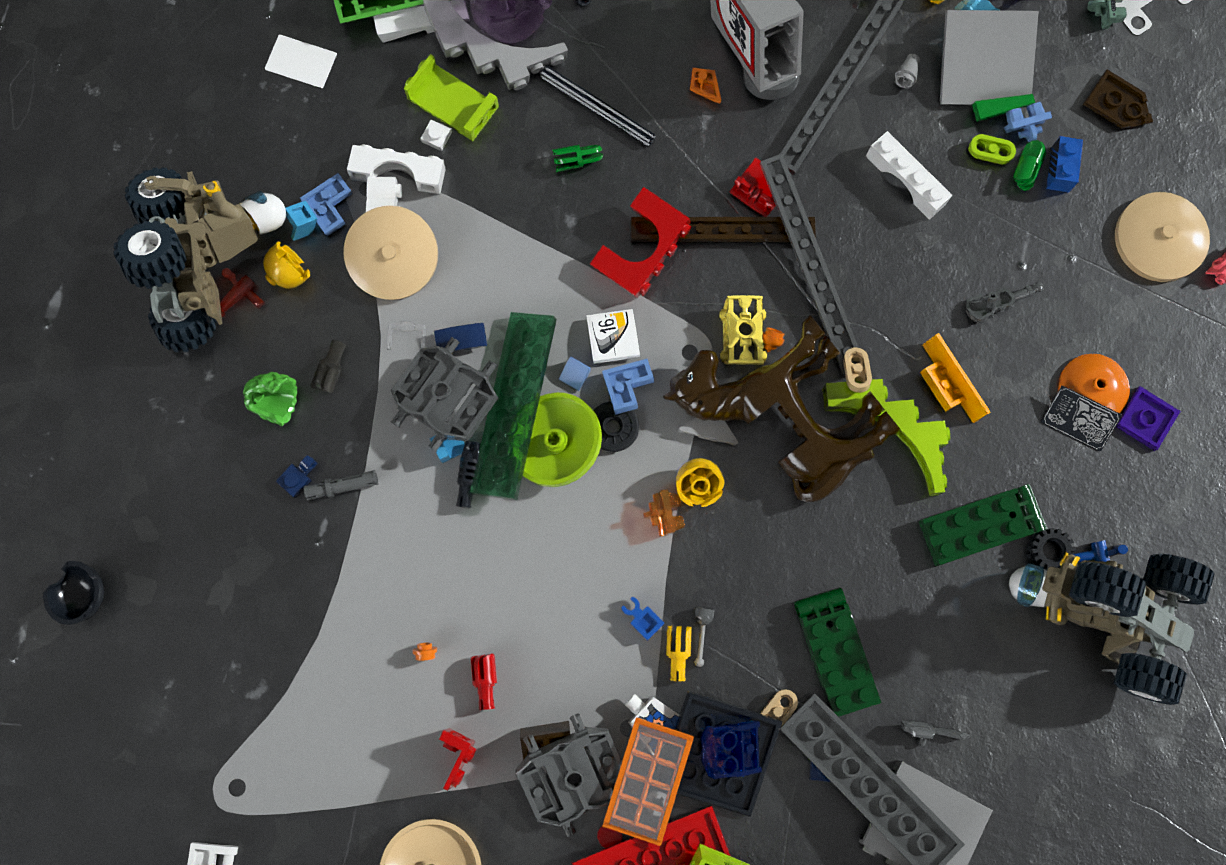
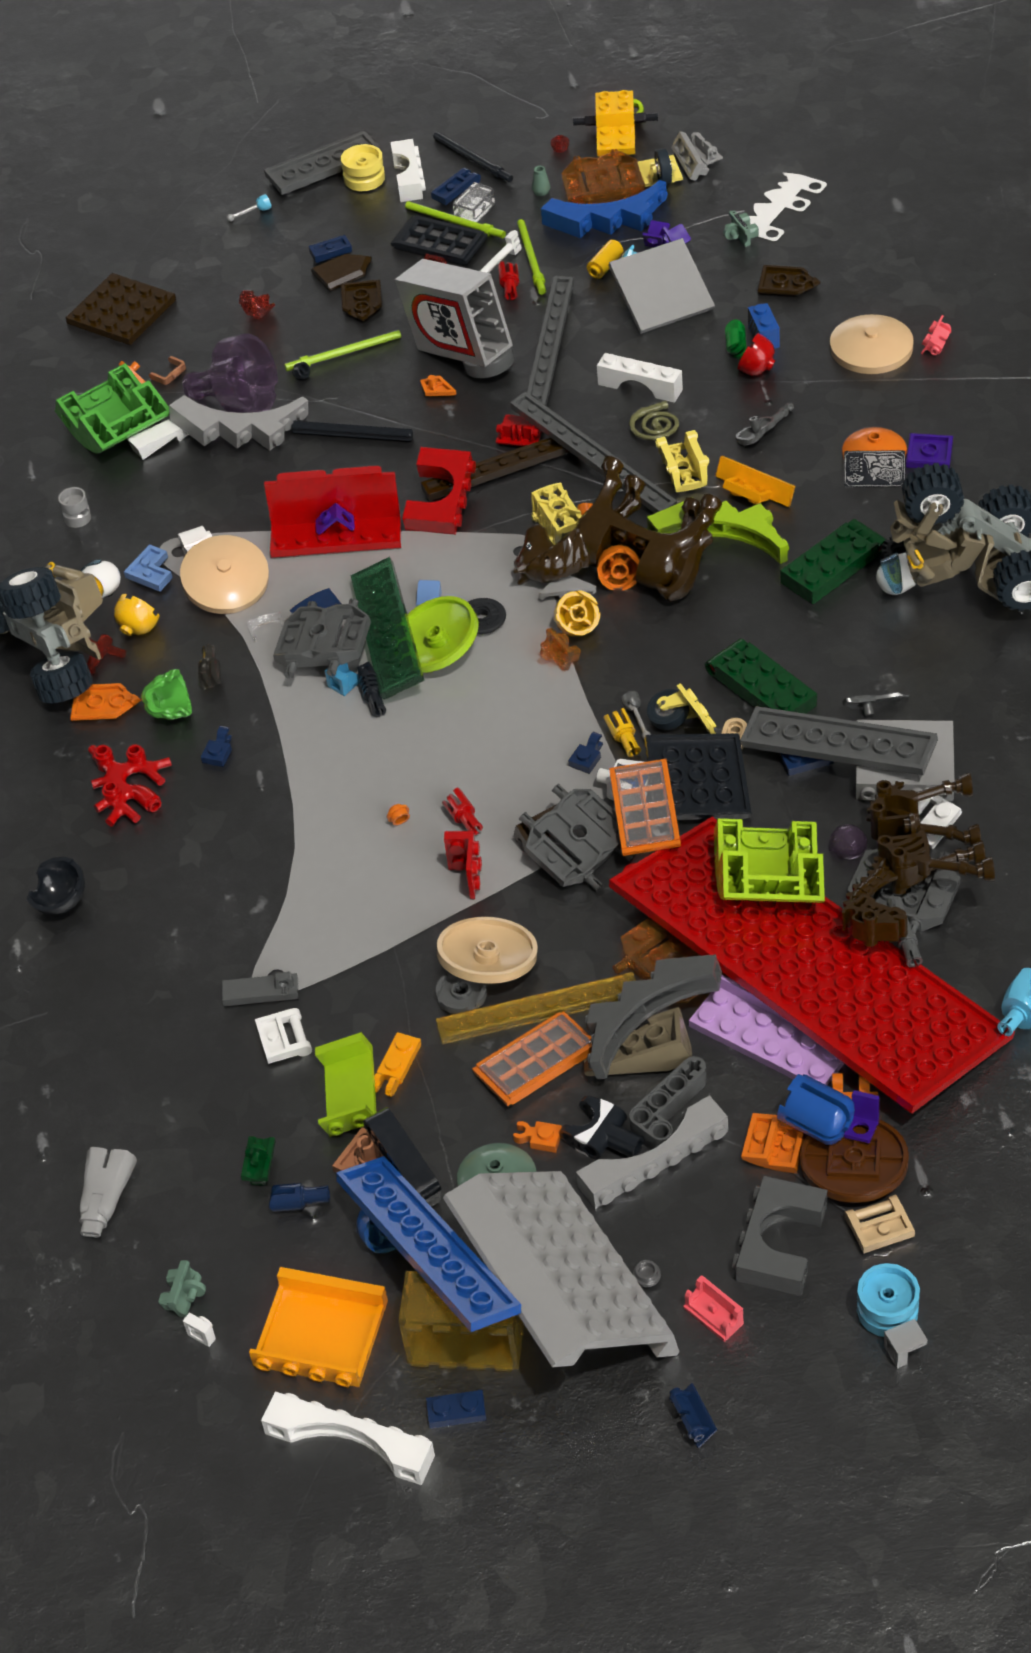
camera: 15 degrees left, 30 degrees down
white sticker [265,35,337,88] -> none
dark azure panel [285,200,317,241] -> none
dark grey pin [304,470,379,501] -> none
white arch [347,144,445,194] -> none
lime panel [404,54,499,141] -> none
white plate [421,120,452,151] -> none
green arm [552,145,603,172] -> none
white slope [586,309,640,364] -> none
medium blue plate [602,359,654,415] -> none
blue plate [621,597,665,641] -> none
clear blue slope [701,721,762,779] -> none
tan plate [843,348,872,393] -> none
light grey cone [895,54,920,88] -> none
lime plate [969,134,1016,164] -> none
green piece [972,94,1035,122] -> none
medium blue hips [1004,102,1052,142] -> none
none -> light grey wheel [58,487,91,528]
none -> orange tile [70,683,141,721]
none -> red plant [88,744,172,827]
none -> dark grey hinge [222,971,299,1006]
none -> red piece [264,466,401,558]
none -> dark purple bracket [316,503,355,535]
none -> dark blue plate [568,732,603,774]
none -> orange cylinder [597,545,640,591]
none -> olive piece [629,400,679,441]
none -> plate [647,683,717,734]
none -> light yellow piece [655,430,709,492]
none -> red cylinder [737,333,776,376]

